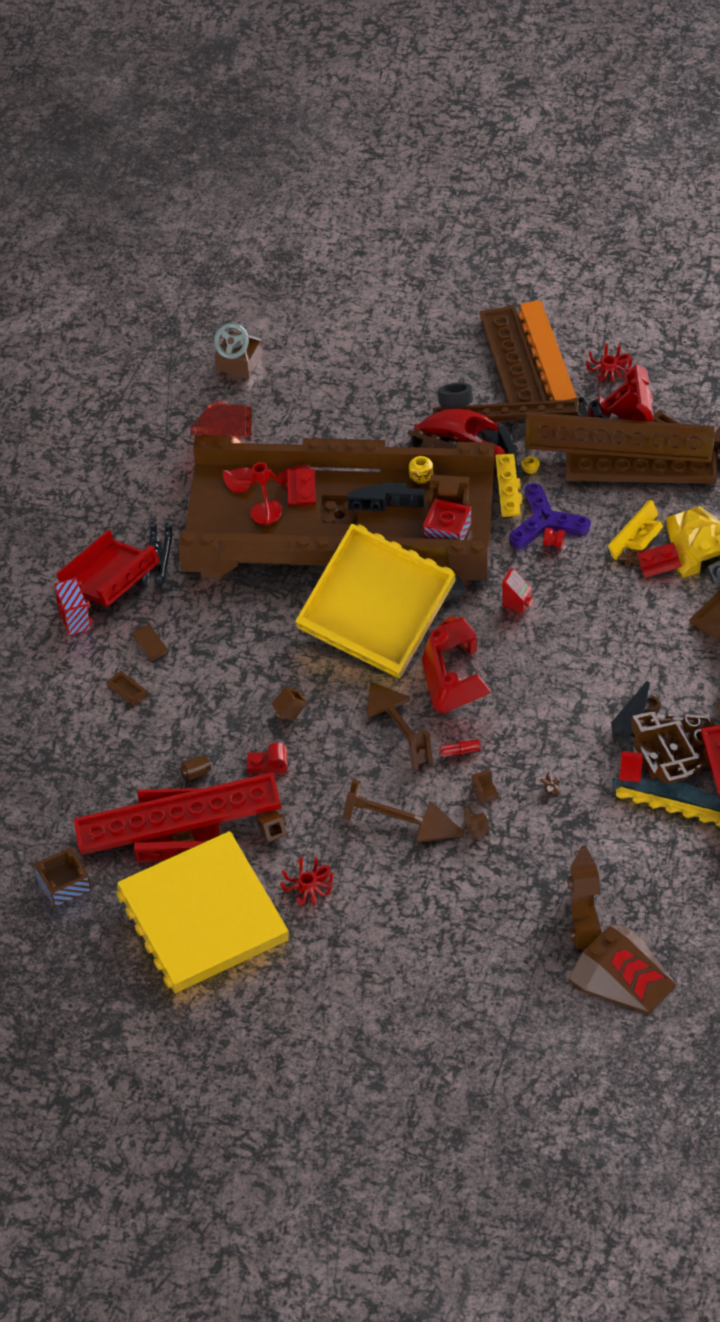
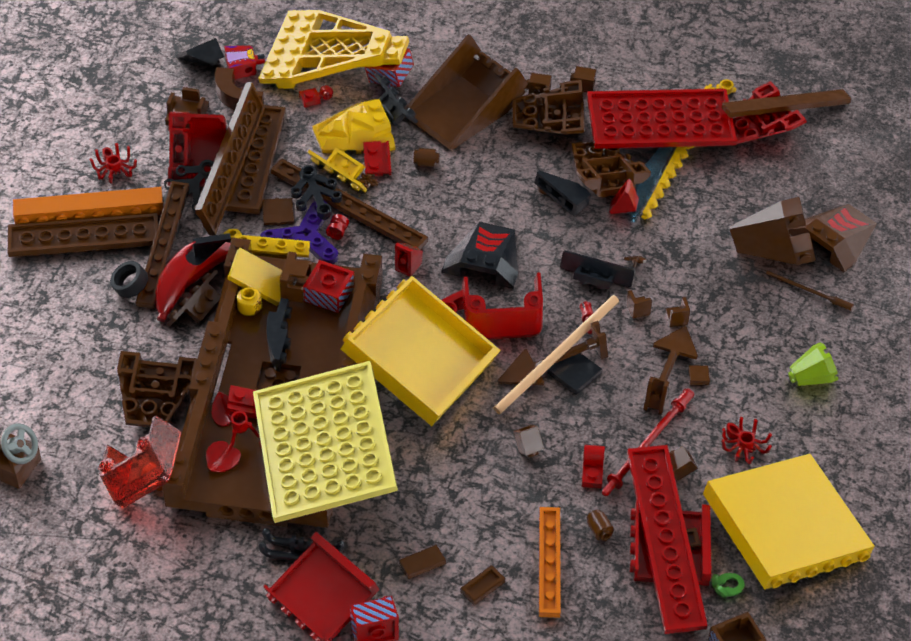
camera: 90 degrees left, 0 degrees up
none -> reddish brown wedge [117,351,197,429]
none -> reddish brown panel [165,87,209,128]
none -> yellow tile [227,248,282,306]
none -> light yellow plate [253,361,398,523]
none -> reddish brown piece [262,197,294,226]
none -> reddish brown plate [271,159,428,250]
none -> black plant [291,165,342,220]
none -> reddish brown brick [413,148,440,167]
none -> black wedge [441,222,519,289]
none -> light nougat piece [494,295,619,414]
none -> orange plate [539,507,561,618]
none -> black tile [547,353,602,395]
none -> black bracket [560,250,635,289]
none -> red bar [602,388,695,497]
none -> reddish brown tile [688,365,710,385]
none -> bright green piece [712,573,745,598]
none -> reddish brown piece [766,271,854,311]
none -> lime cone [788,342,839,386]

